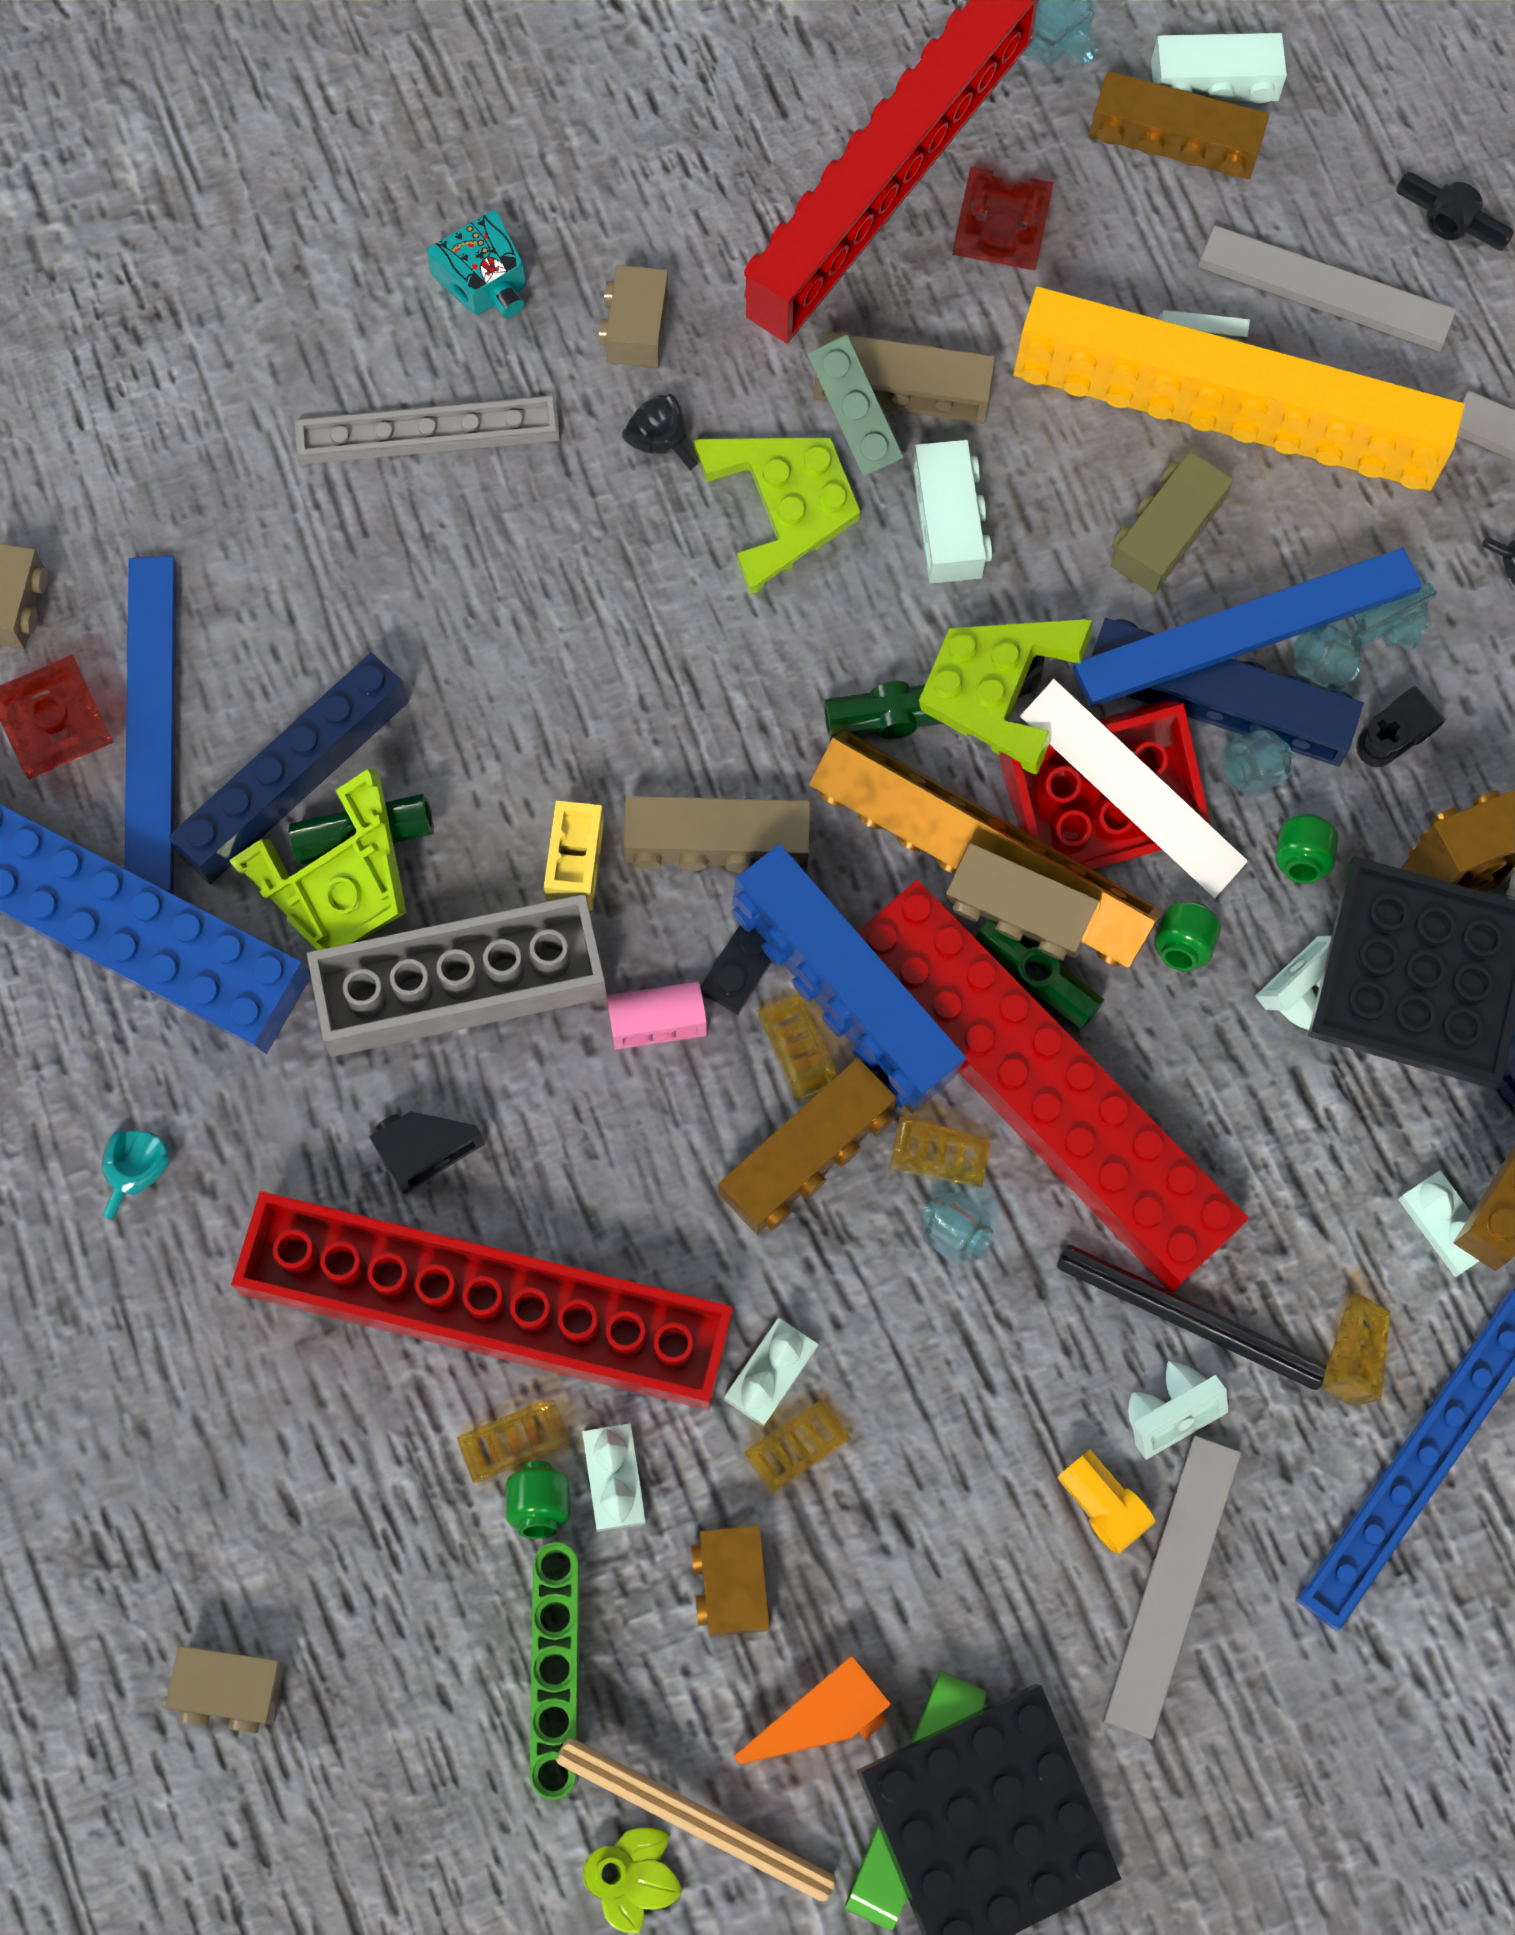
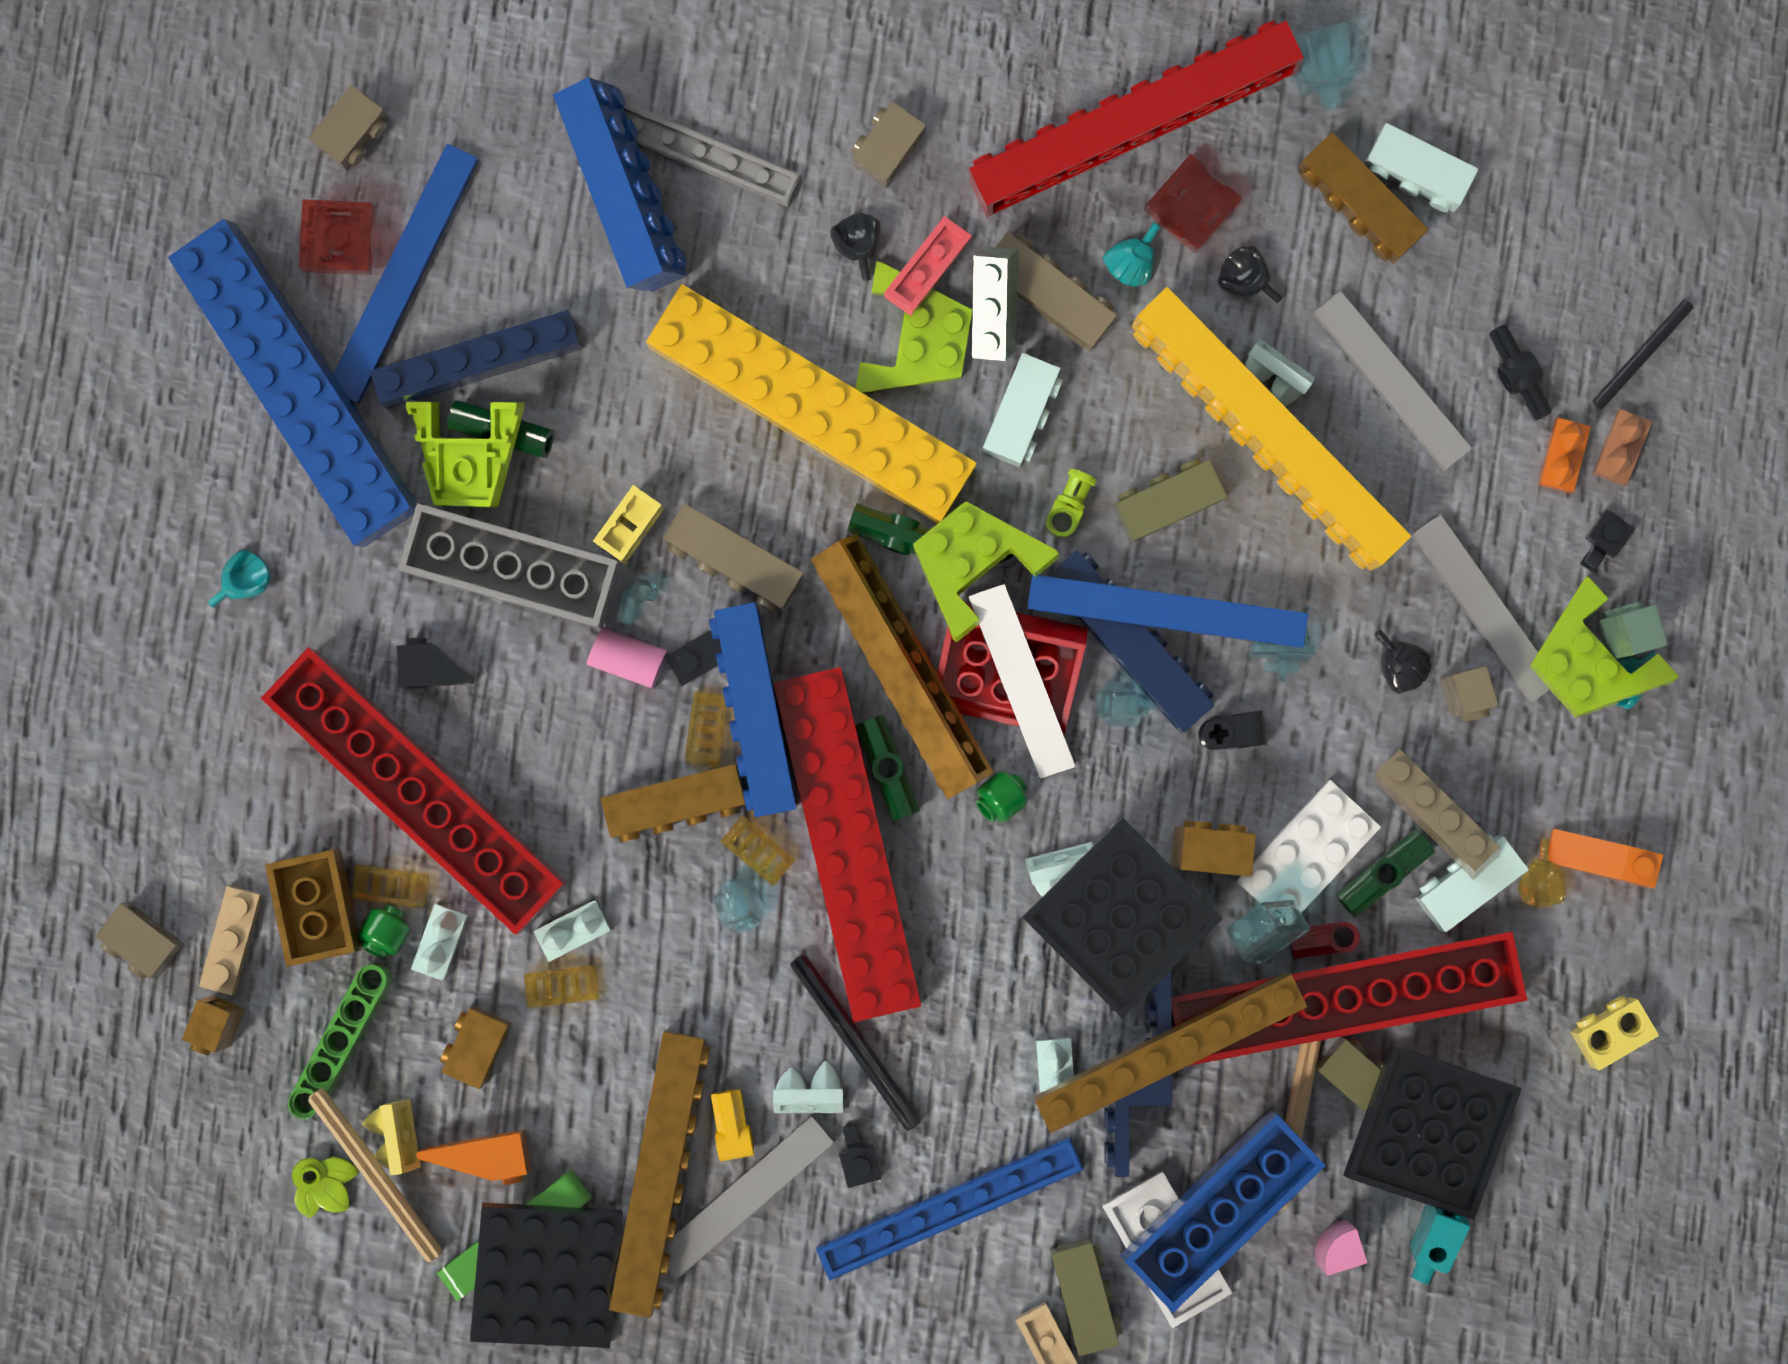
camera: 30 degrees right, 15 degrees up
teal torso [426,209,526,319] -> none
dark tan brick [946,843,1100,961] -> none
green head [1275,814,1338,884] -> none
clear light blue head [1293,624,1361,690] -> none
clear yellow slope [1322,1292,1390,1406] -> none
none -> pearl gold brick [182,996,246,1055]
none -> tan plate [198,886,263,996]
none -> pearl gold brick [265,849,362,967]
none -> light yellow tile [362,1099,421,1175]
none -> blue brick [553,77,688,292]
none -> pearl gold brick [609,1031,711,1318]
none -> clear light blue arm [617,580,658,625]
none -> yellow brick [646,284,977,524]
none -> black plate [839,1123,881,1188]
none -> coral plate [883,216,972,316]
none -> lime connector [1046,468,1097,539]
none -> teal piece [1103,222,1161,287]
none -> black piece [1217,246,1283,303]

